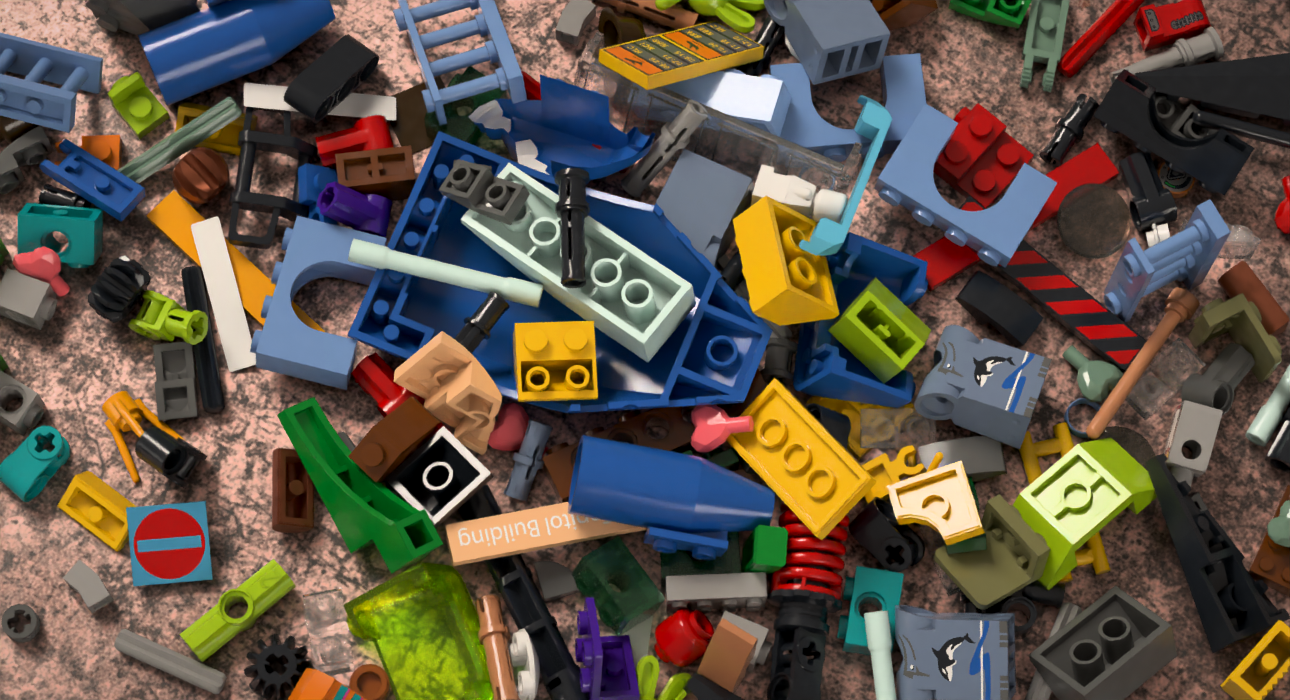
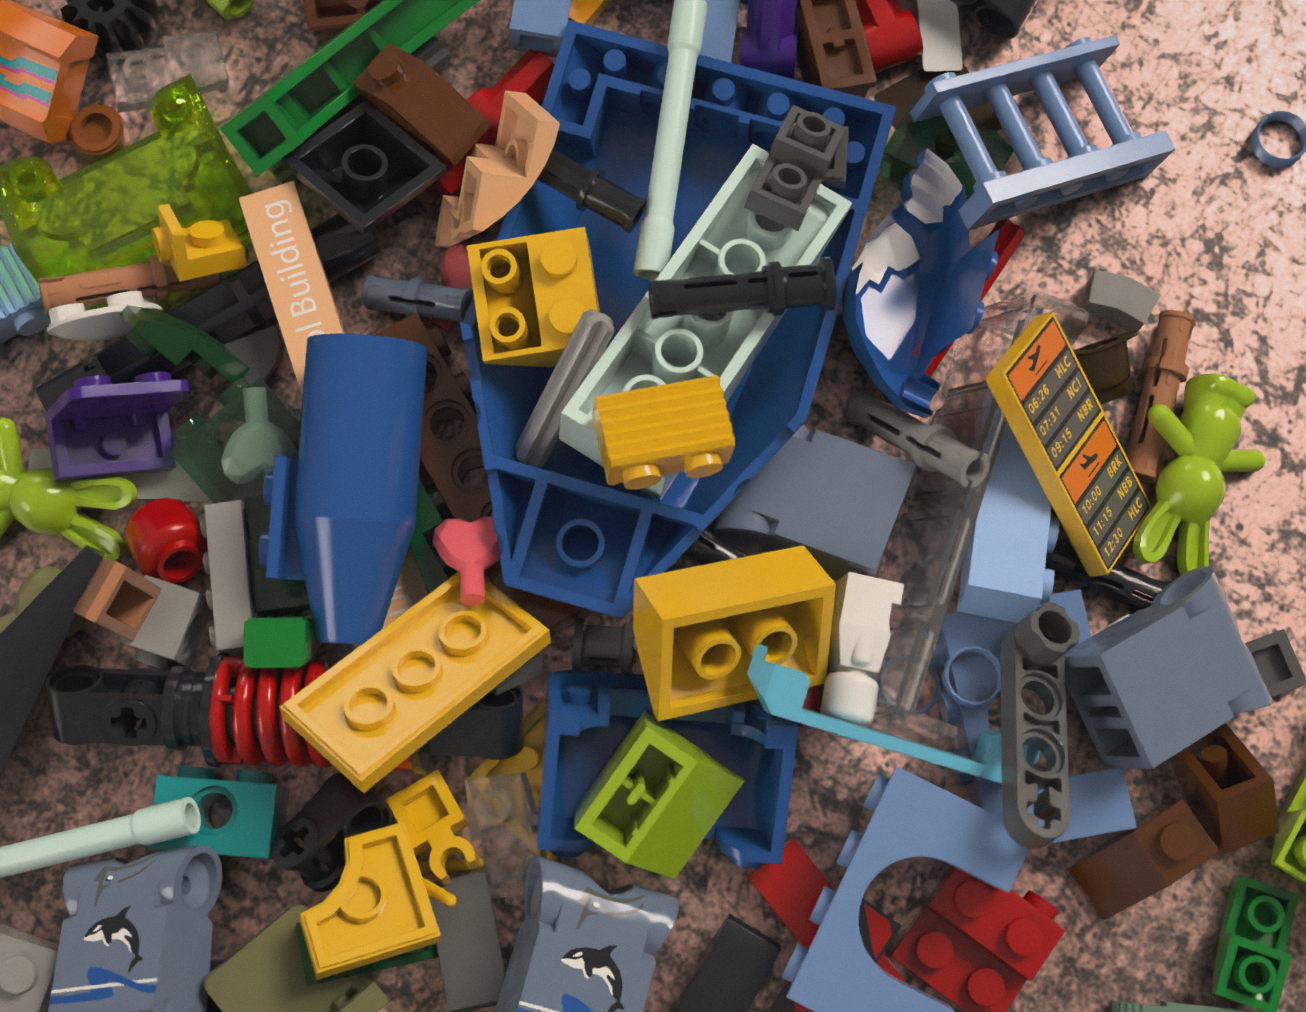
camera: 90 degrees right, 5 degrees up
none -> dark green slope [119,305,250,386]
none -> yellow bracket [151,204,247,282]
none -> sand green rock [221,387,298,484]
none -> light grey axle [515,309,614,468]
none -> yellow brick [592,375,735,489]
none -> medium blue axle [942,646,1001,708]
none -> dark grey beam [1000,602,1080,849]
none -> reddish brown slope [1067,799,1220,920]

